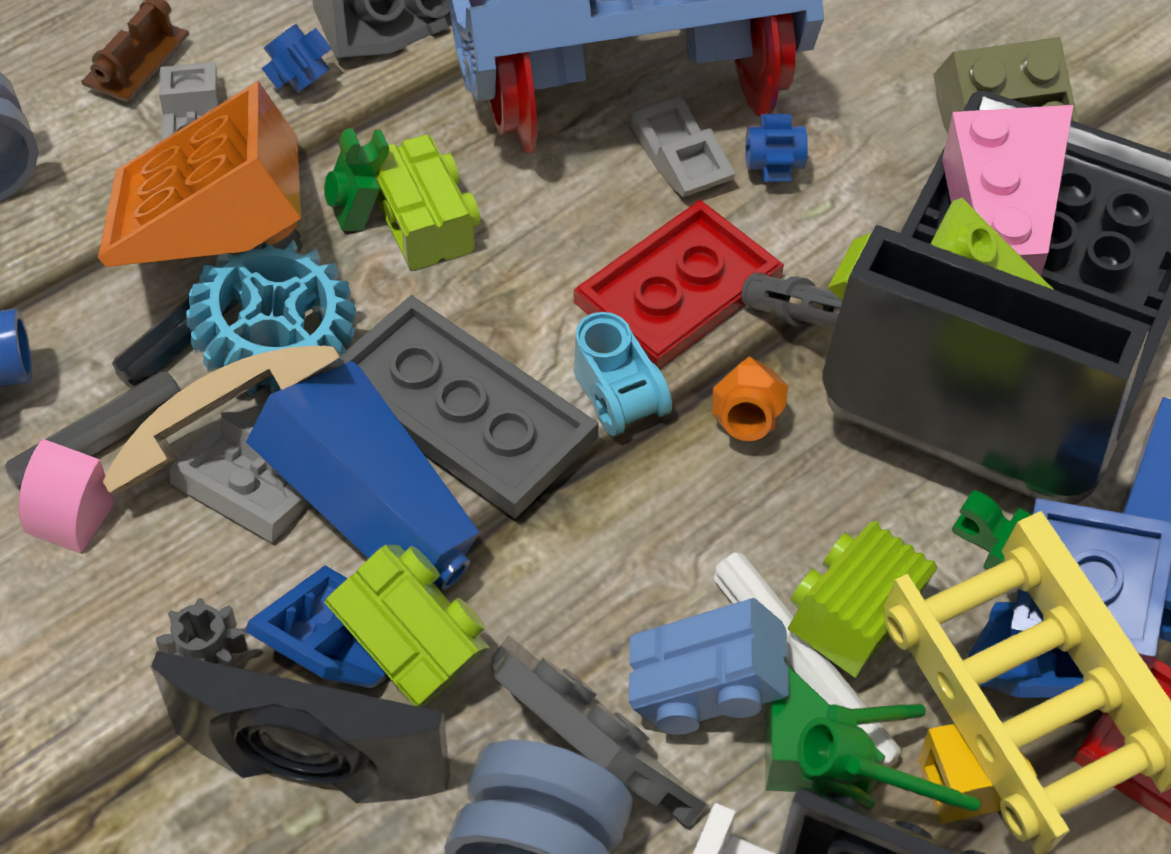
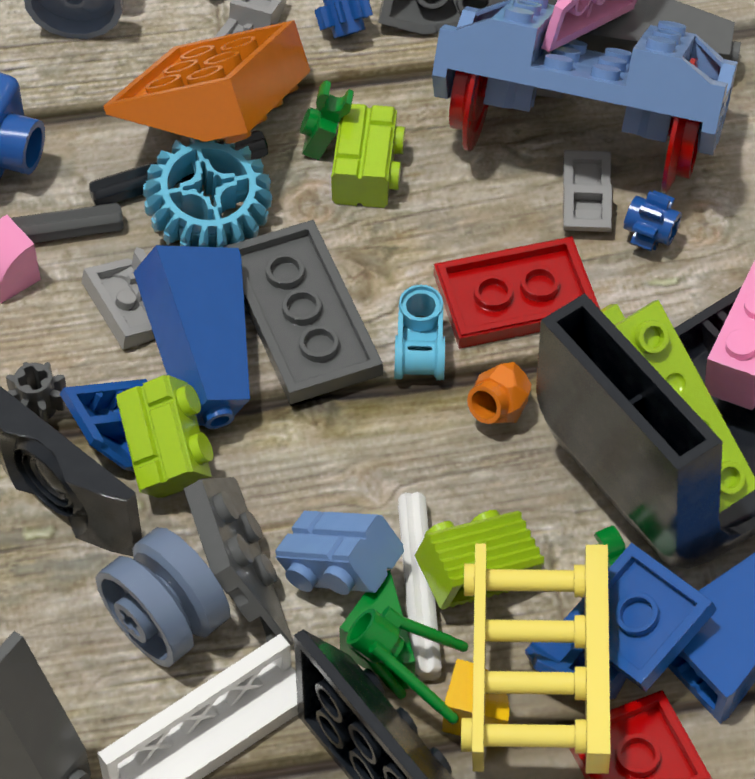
camera: 30 degrees right, 0 degrees up
tan slope [103,346,345,493] -> none

